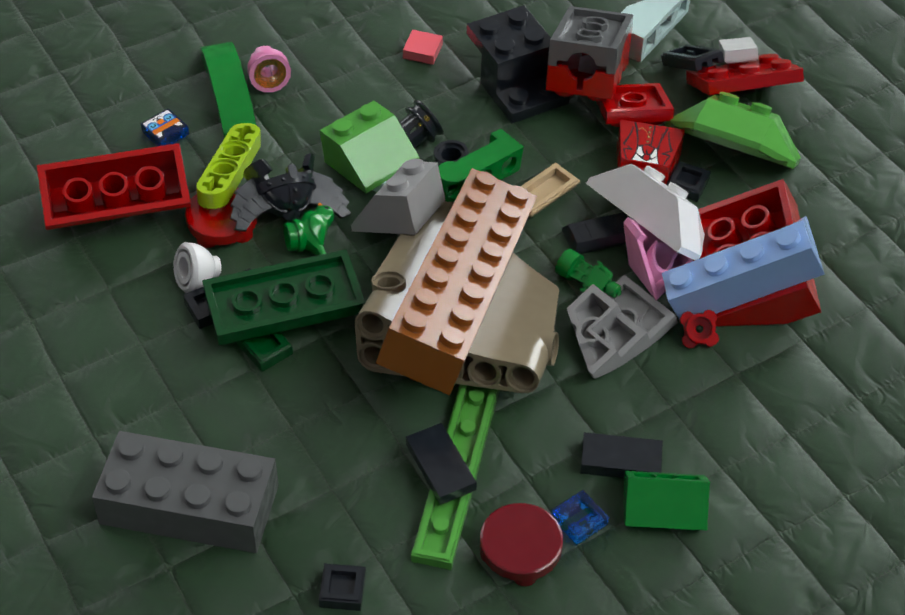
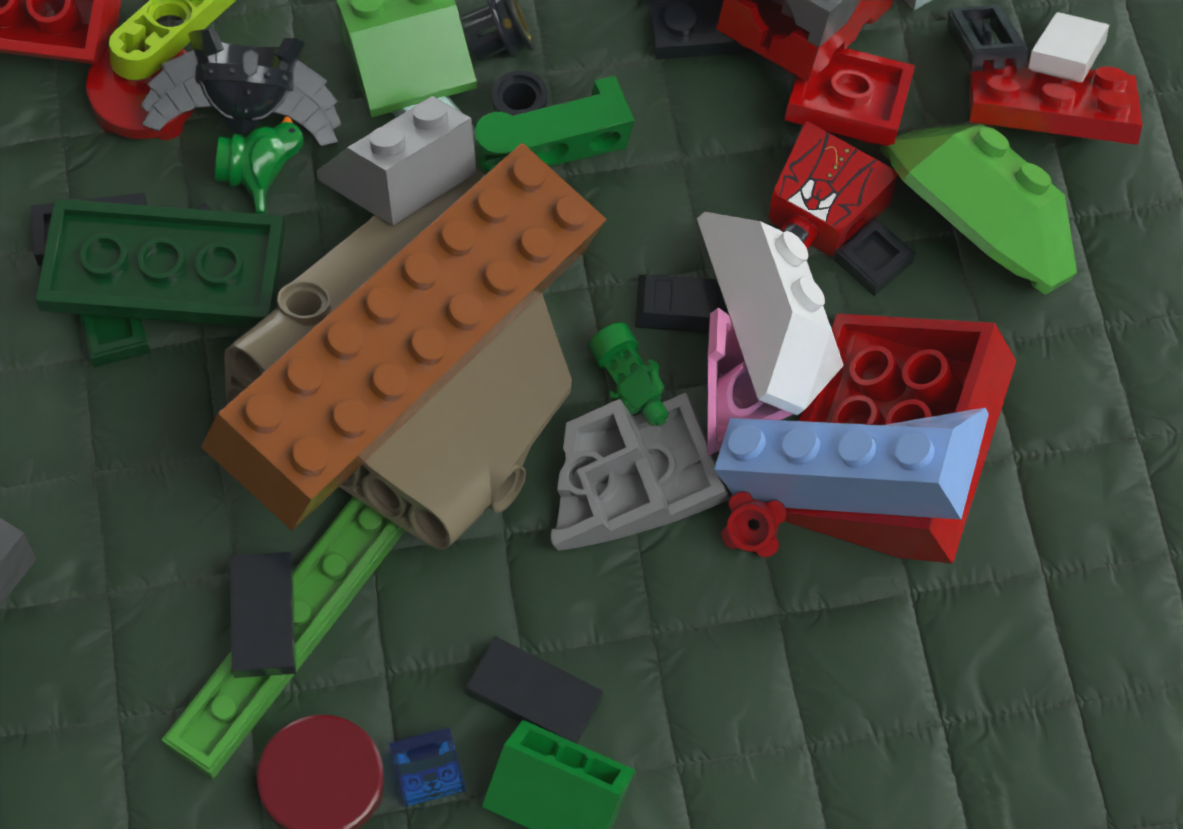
camera: 20 degrees right, 15 degrees up
white brick [174,242,221,293] -> none
black tile [319,563,366,611] -> none
tan tile [521,162,580,218] -> none

